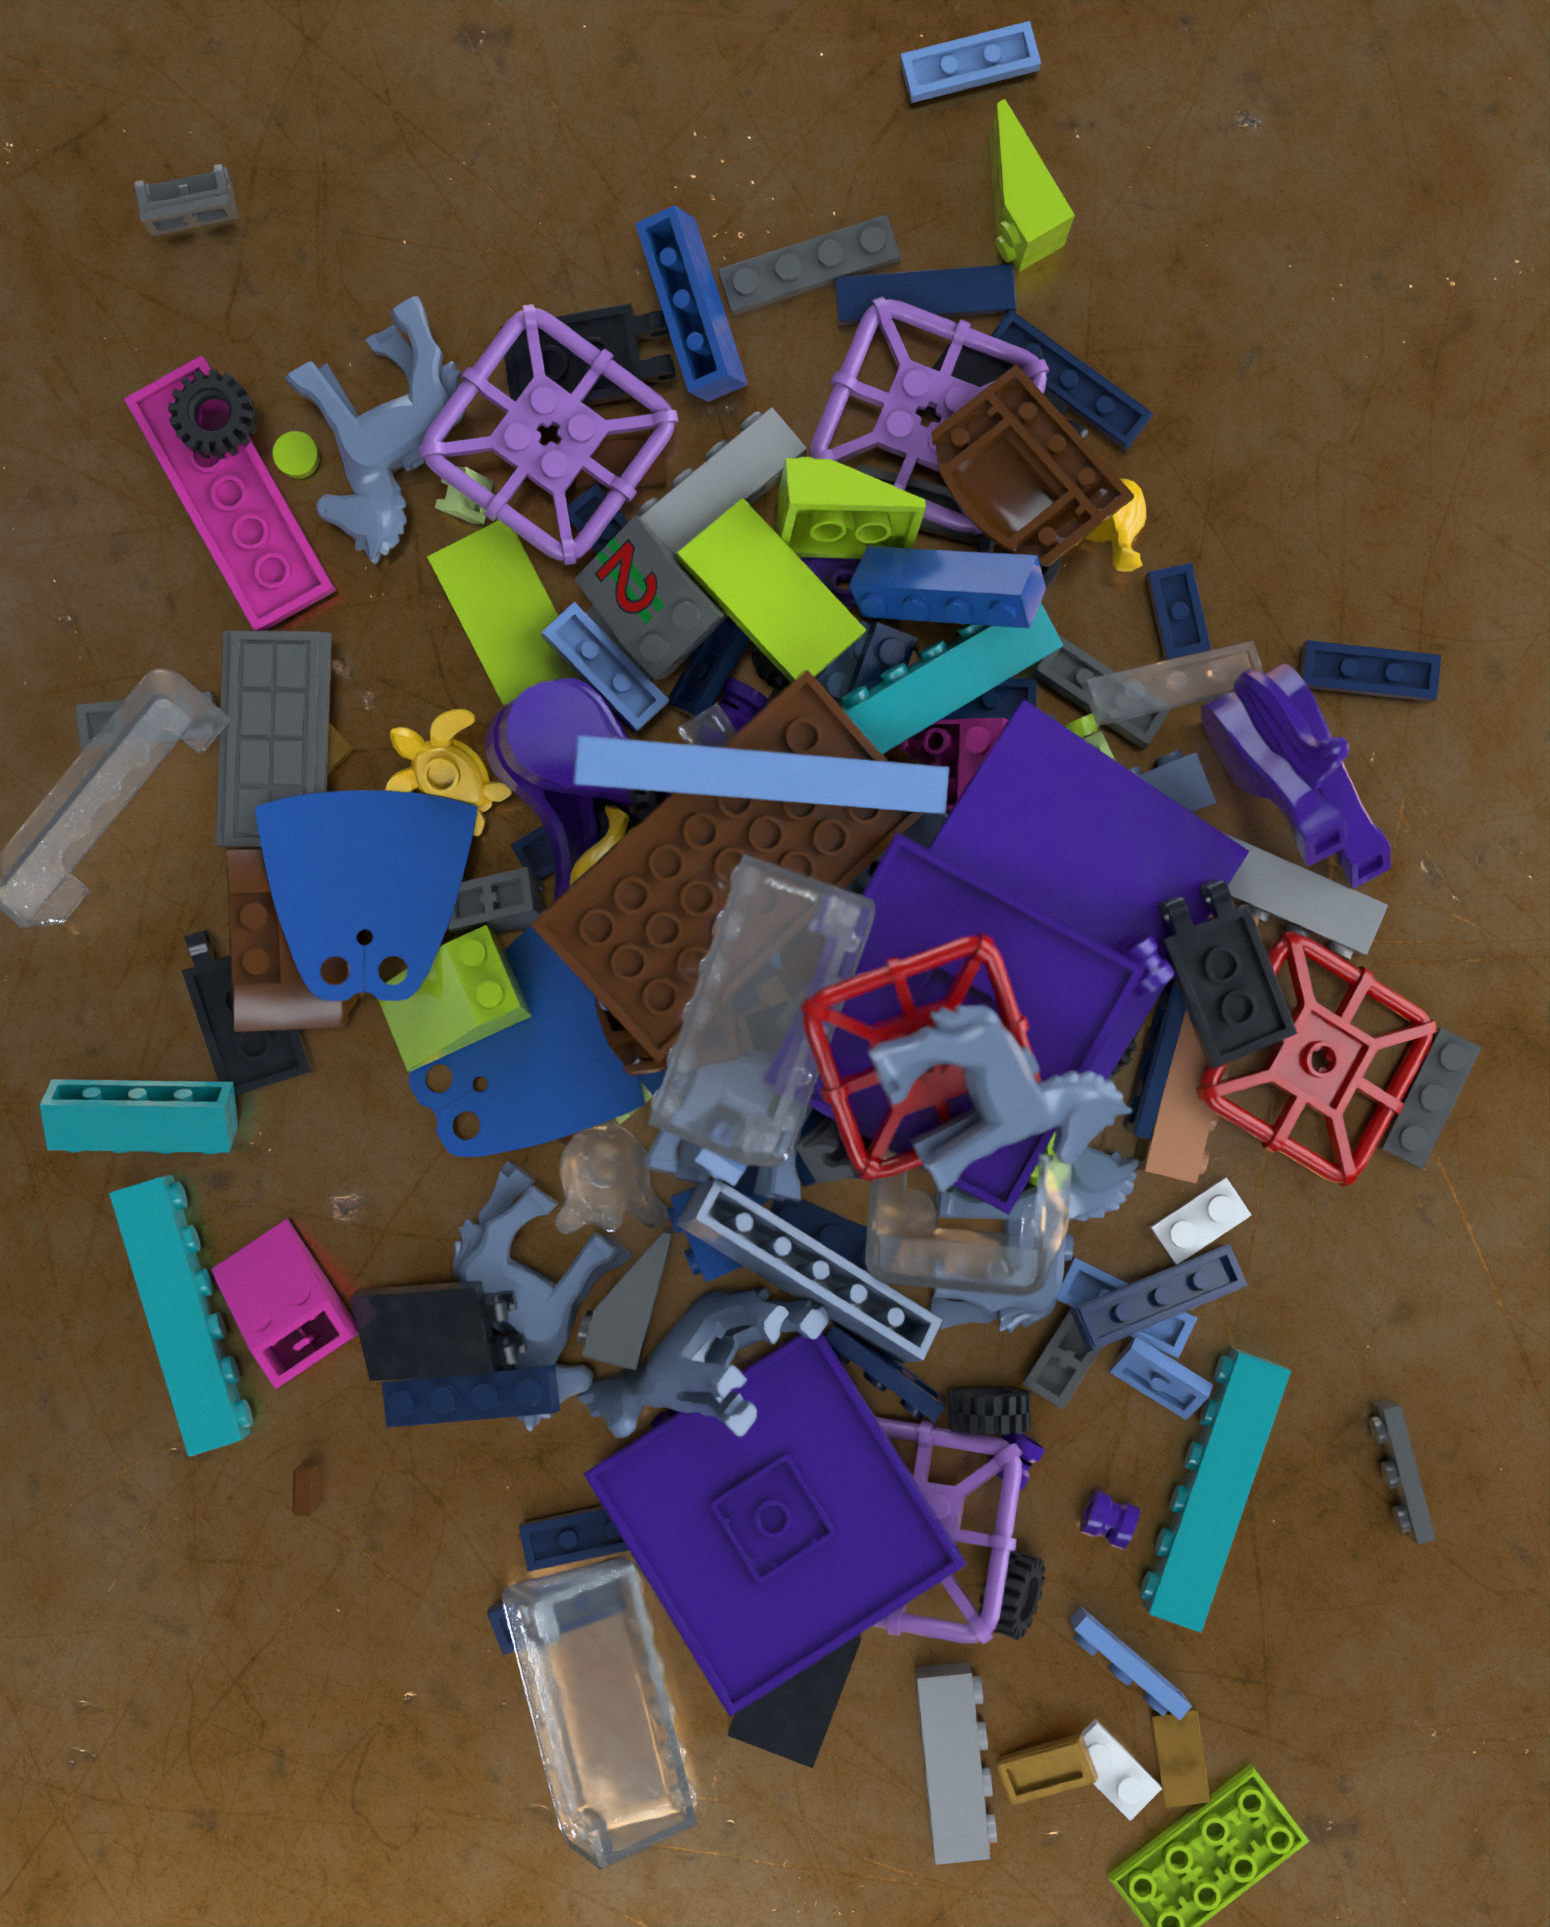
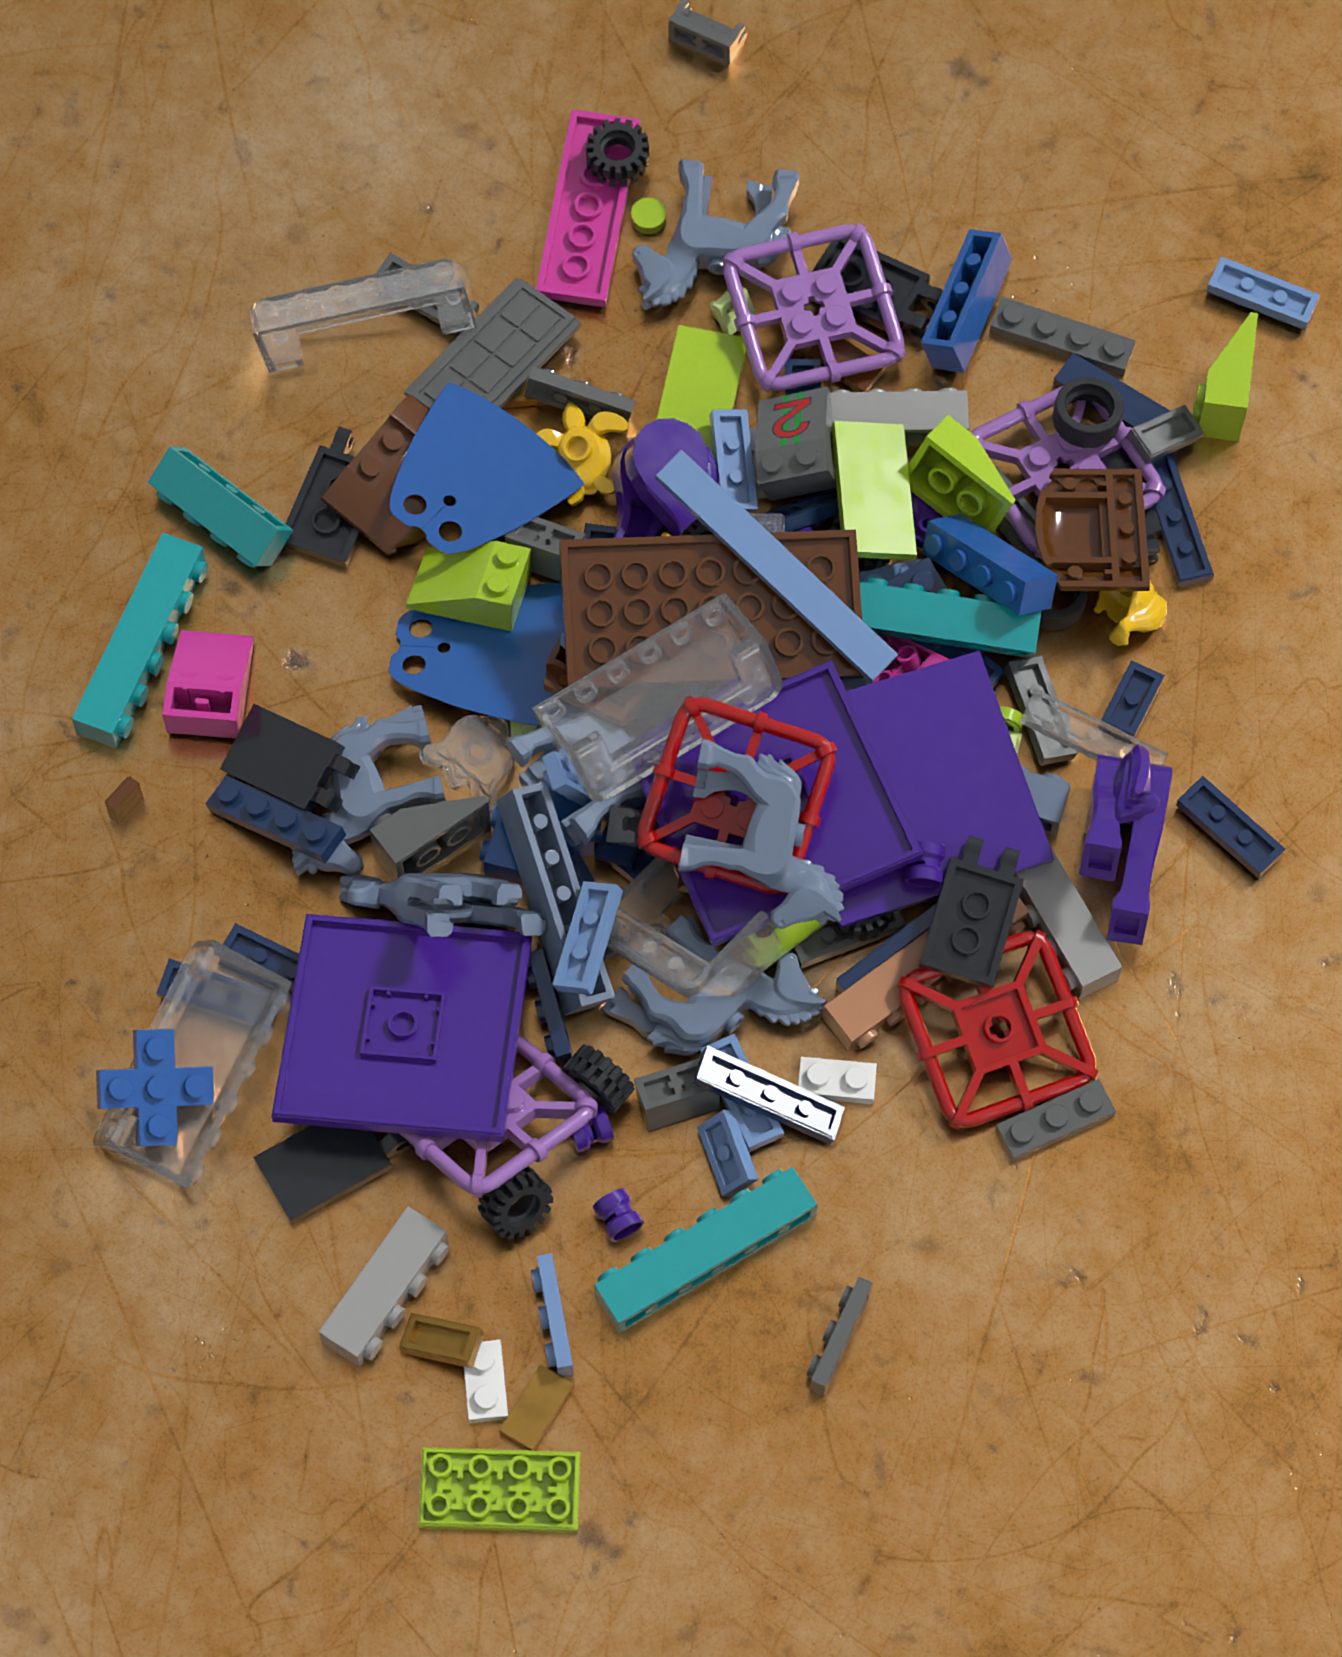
camera: 40 degrees right, 20 degrees down
none -> blue plate [96,1029,214,1146]
none -> dark grey plate [524,366,635,422]
none -> medium blue plate [552,881,623,995]
none -> black tyre [1052,377,1124,448]
none -> dark grey tile [1127,405,1205,464]

